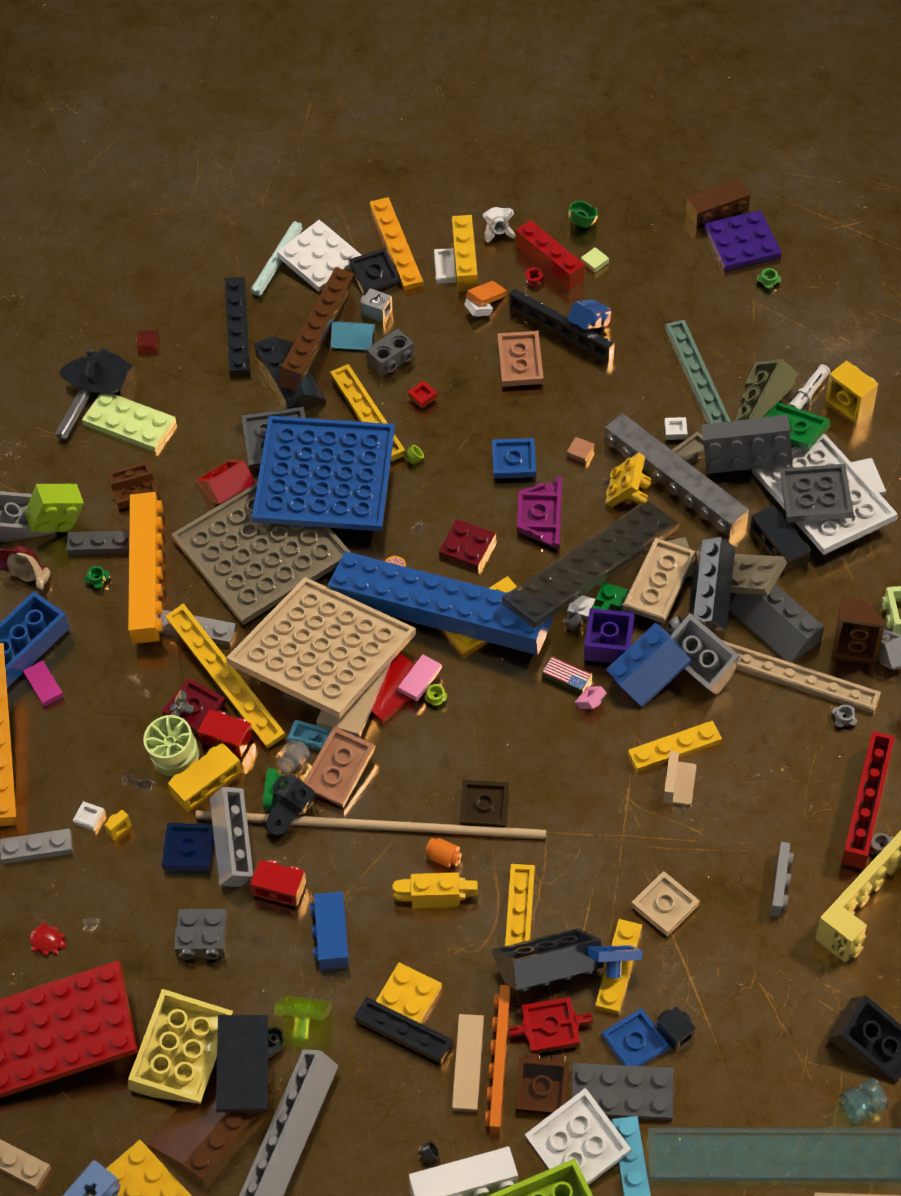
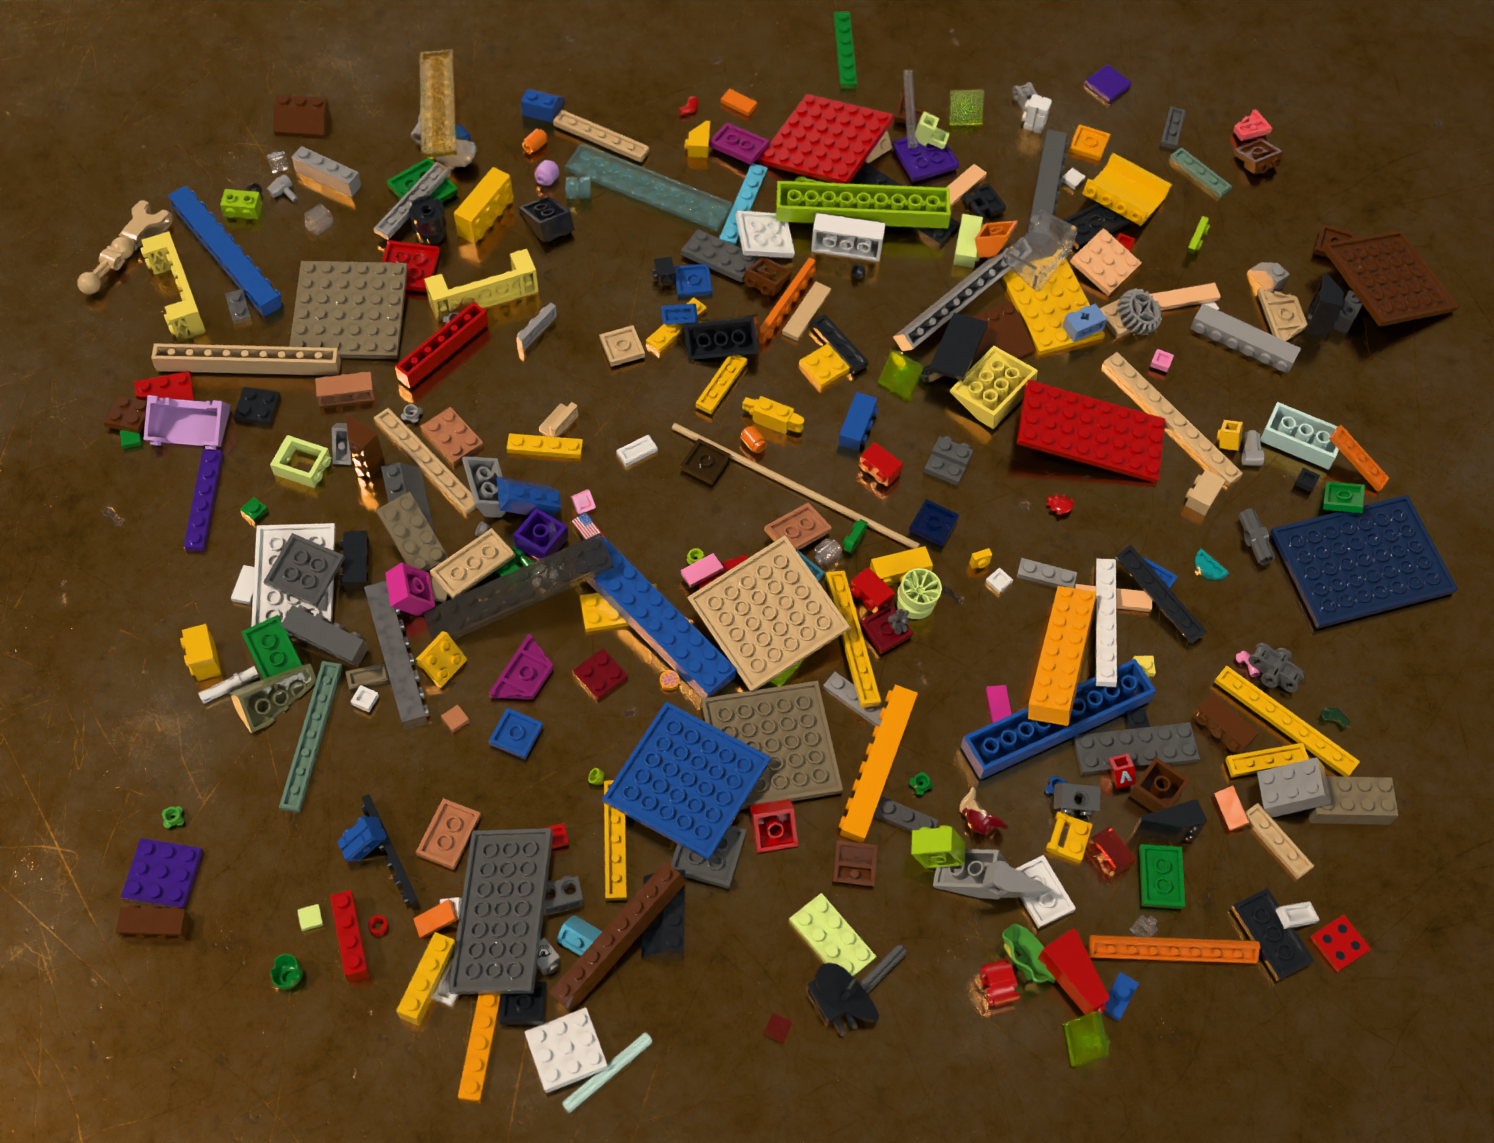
camera: 160 degrees left, 5 degrees up
light grey brick [210,787,253,887] -> none
black plate [225,277,250,376] -> none
black piece [263,775,316,835] -> none
white brick [483,207,515,243] -> none
red plate [508,997,593,1054] -> none
black slope [688,537,735,632] -> none
none -> dark pink brick [385,563,435,616]
none -> nougat plate [420,407,484,466]
none -> dark grey plate [448,828,554,994]
none -> white tile [616,435,658,467]

